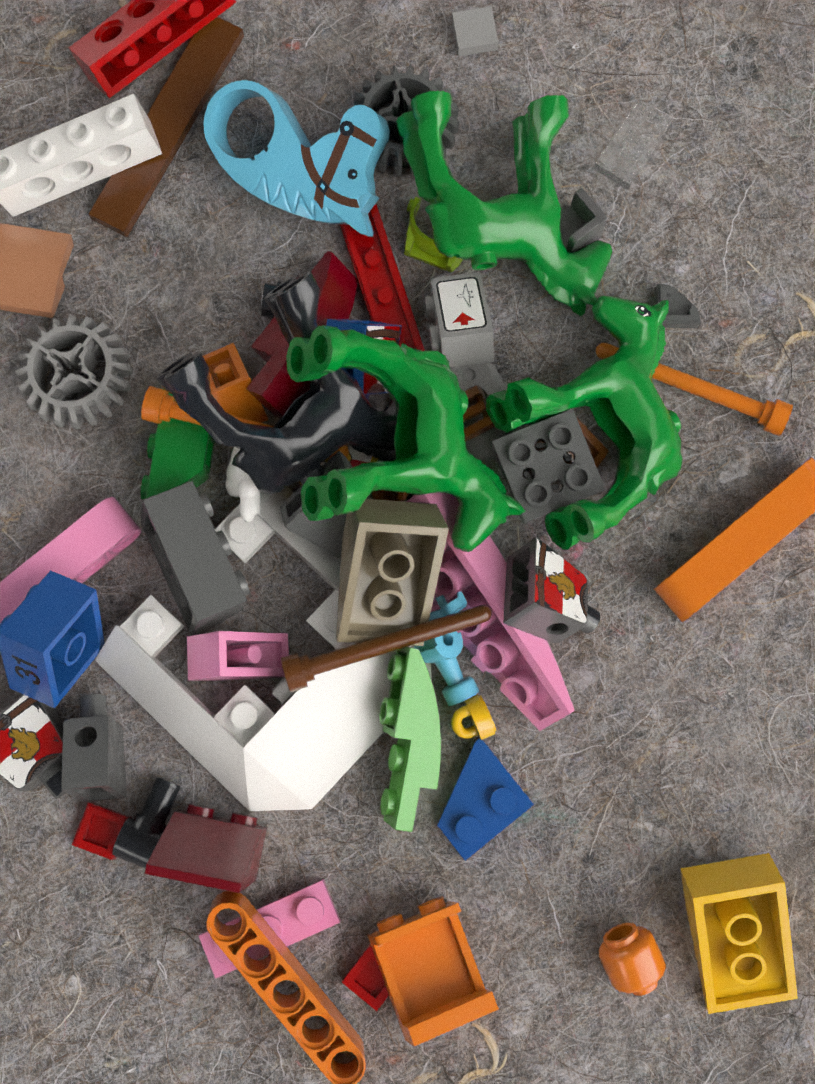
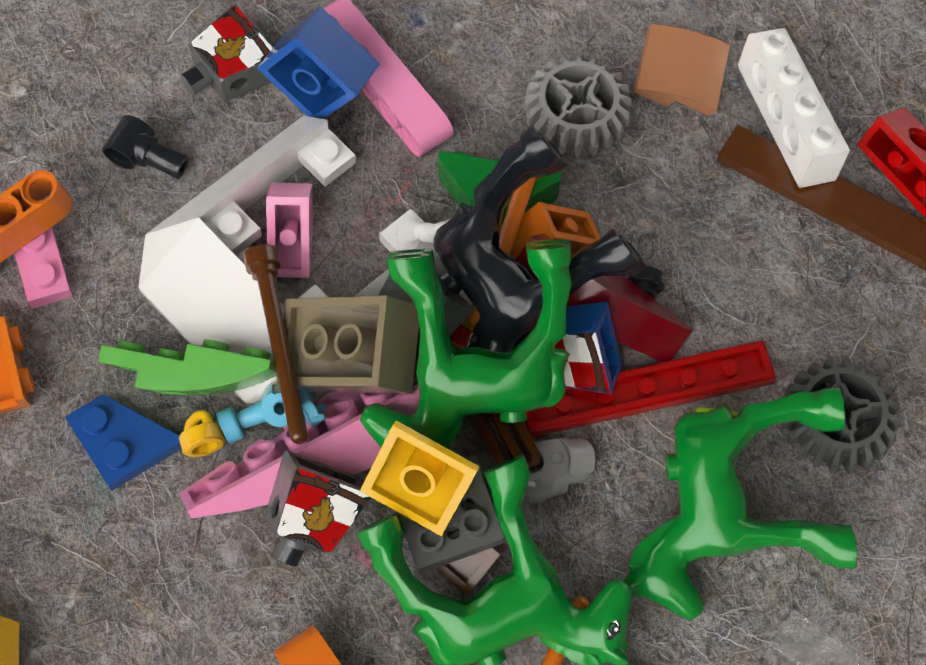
camera: 90 degrees right, 15 degrees down
dark grey torso [61,694,127,803] -> none
red tile [72,802,132,860] -> none
dark grey slope [141,481,250,636] -> none
dark red slope [144,804,267,893] -> none
medium azure animal [204,80,390,237] -> none
brick [424,272,494,367] -> none
flat silver panel [560,188,608,253] -> none
none -> yellow slope [360,421,480,536]

